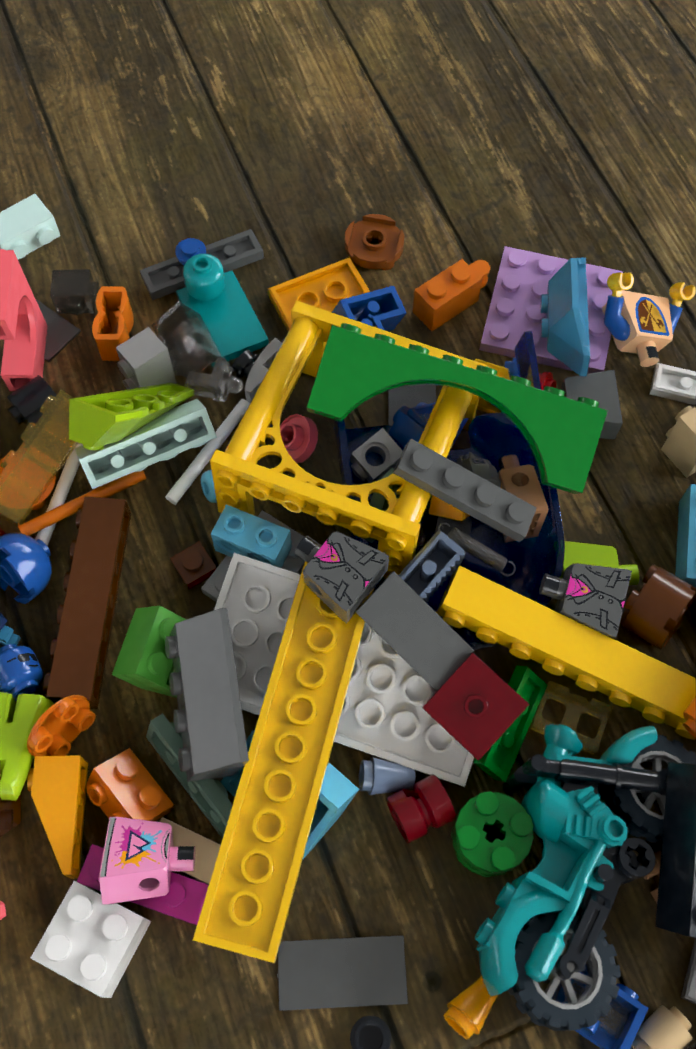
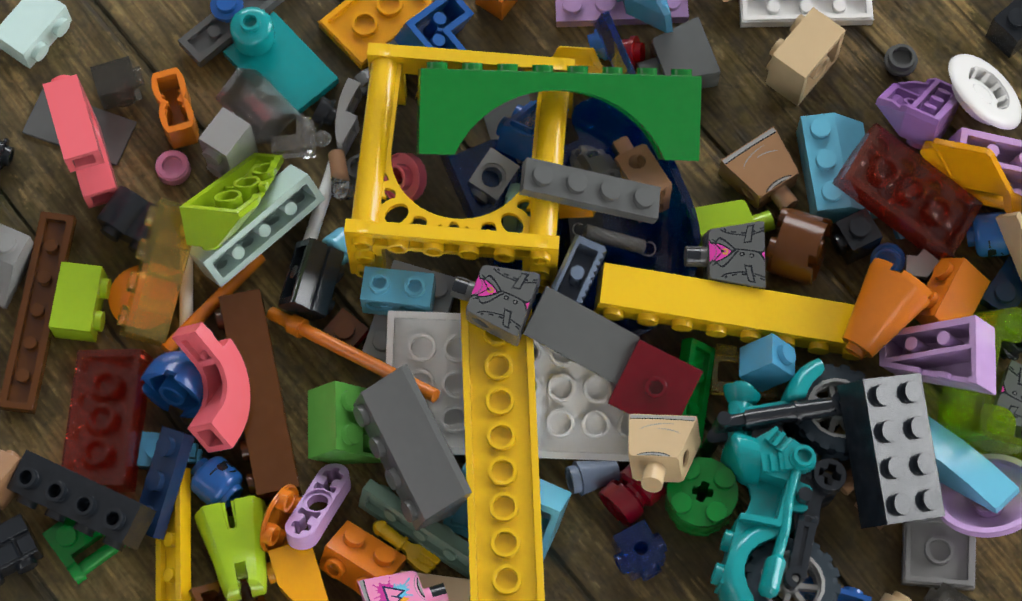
camera: 15 degrees left, 5 degrees up
none -> bright pink tile [155,150,191,186]
none -> coral arch [172,322,251,453]
none -> orange bar [266,307,440,403]
none -> black brick [278,238,345,321]
none -> lavender beam [285,463,351,550]
none -> arm [328,149,355,201]
none -> yellow piece [372,520,441,574]
none -> clear blue brick [611,519,668,581]
none -> tan torso [628,414,701,493]
none -> medium nougat torso [719,126,799,211]
none -> dark azure brick [739,333,796,392]

